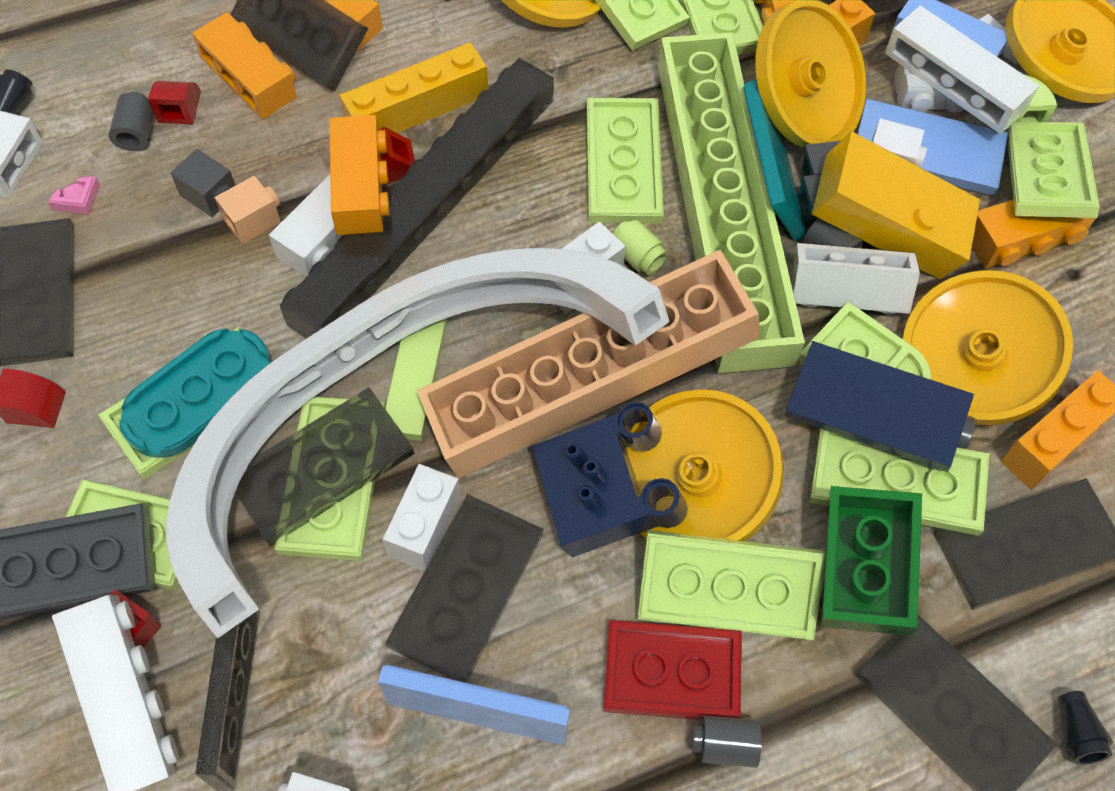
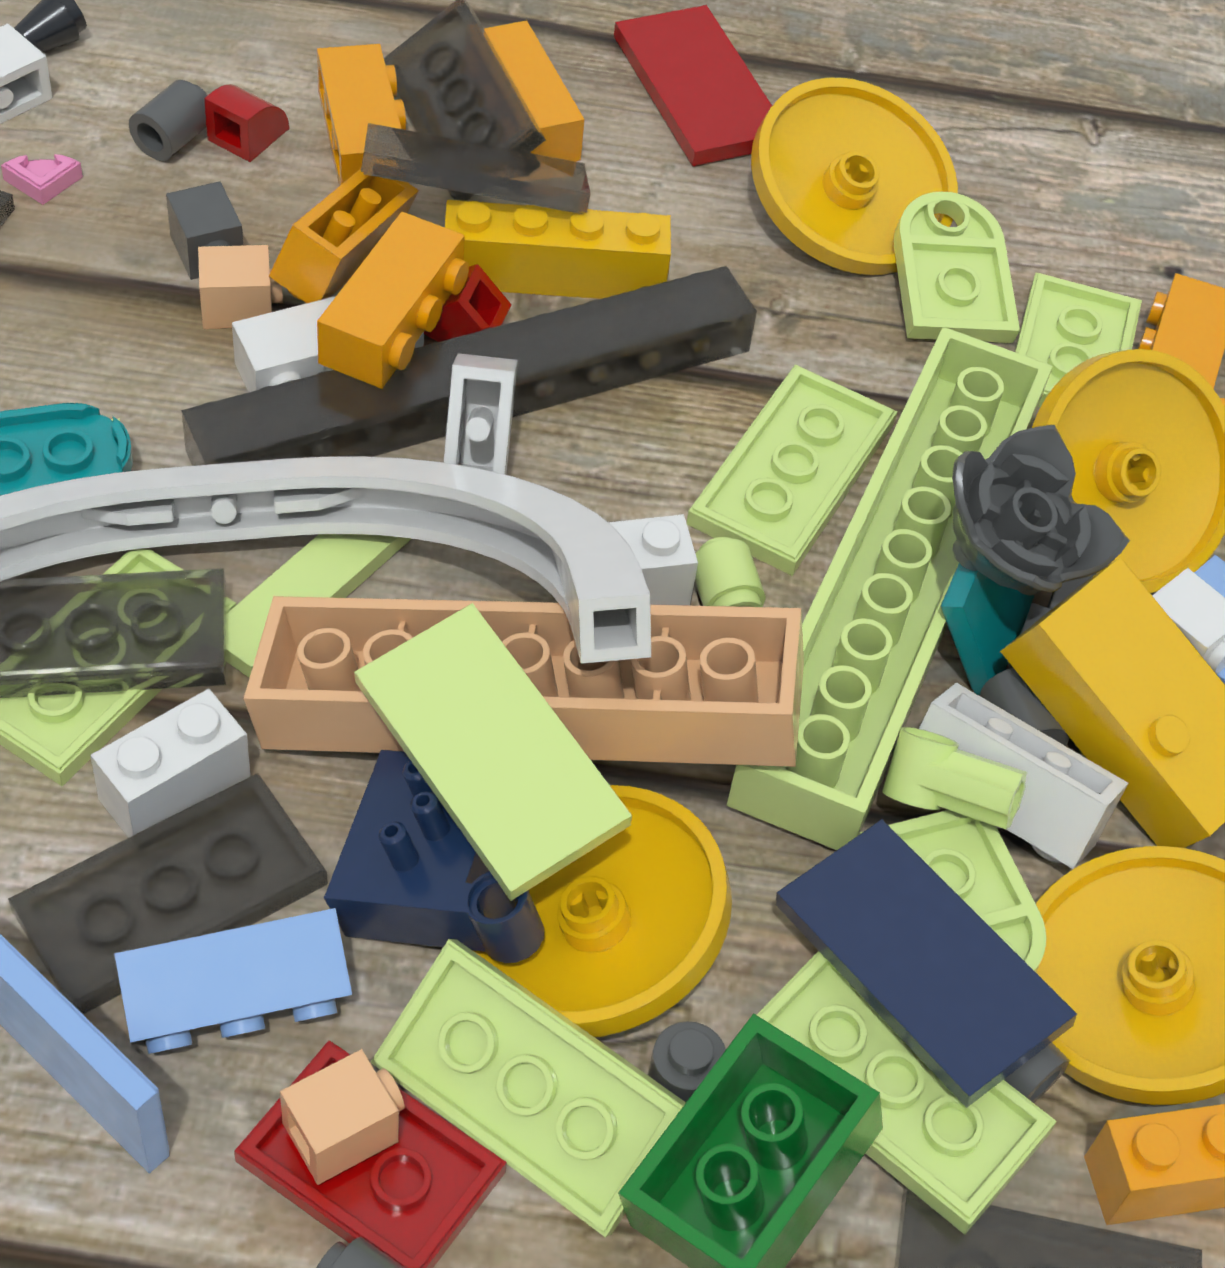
camera: 25 degrees right, 10 degrees down
none -> light blue brick [114,908,352,1054]
none -> light orange brick [269,158,419,303]
none -> light nougat brick [280,1049,404,1185]
none -> yellowish green tile [354,603,632,901]
none -> clear smoke tile [361,123,591,214]
none -> white brick [444,353,518,475]
none -> dark grey brick [647,1021,726,1102]
none -> yellowish green piece [882,727,1027,829]
none -> dark grey brick [952,425,1130,595]

